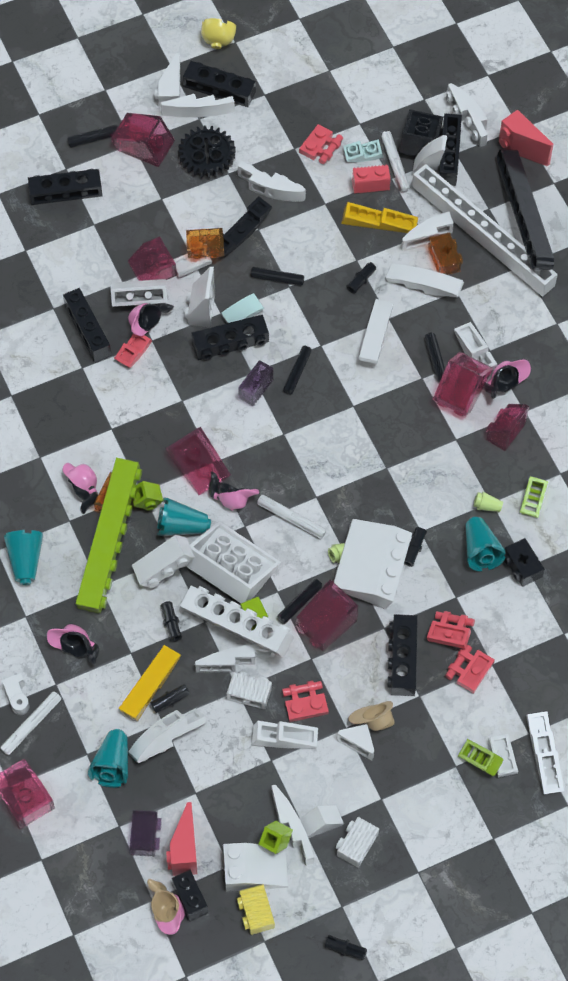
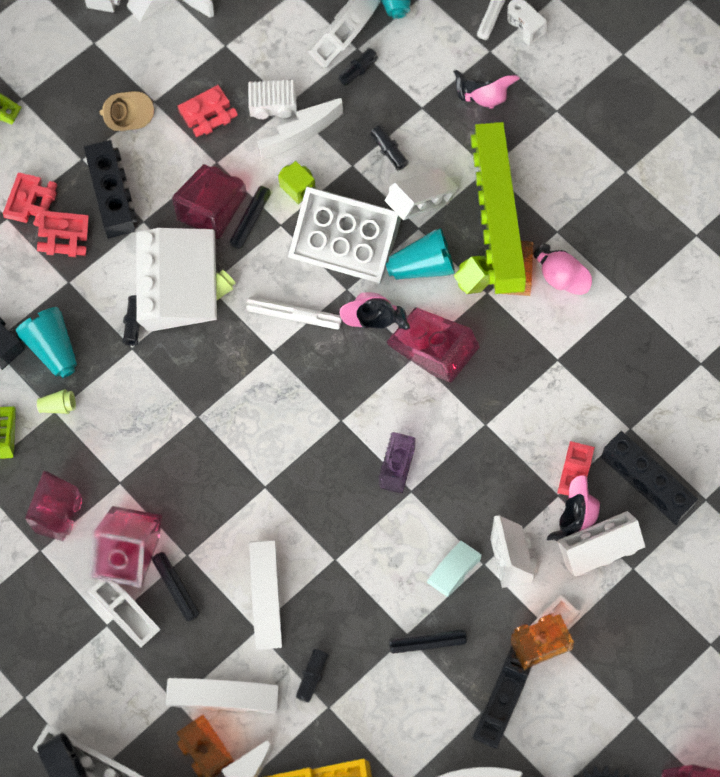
camera: 165 degrees right, 5 degrees up
teal cone [4,530,43,585] -> none
yellow slope [119,645,181,721] -> none
clear pink slope [128,236,177,281] -> none
white brick [180,586,294,658] -> none
black brick [191,314,269,360] -> none
white slope [252,721,318,748] -> none
black axle [283,345,312,395] -> none
white slope [337,724,374,761] -> none
black hair [484,360,531,399] -> none

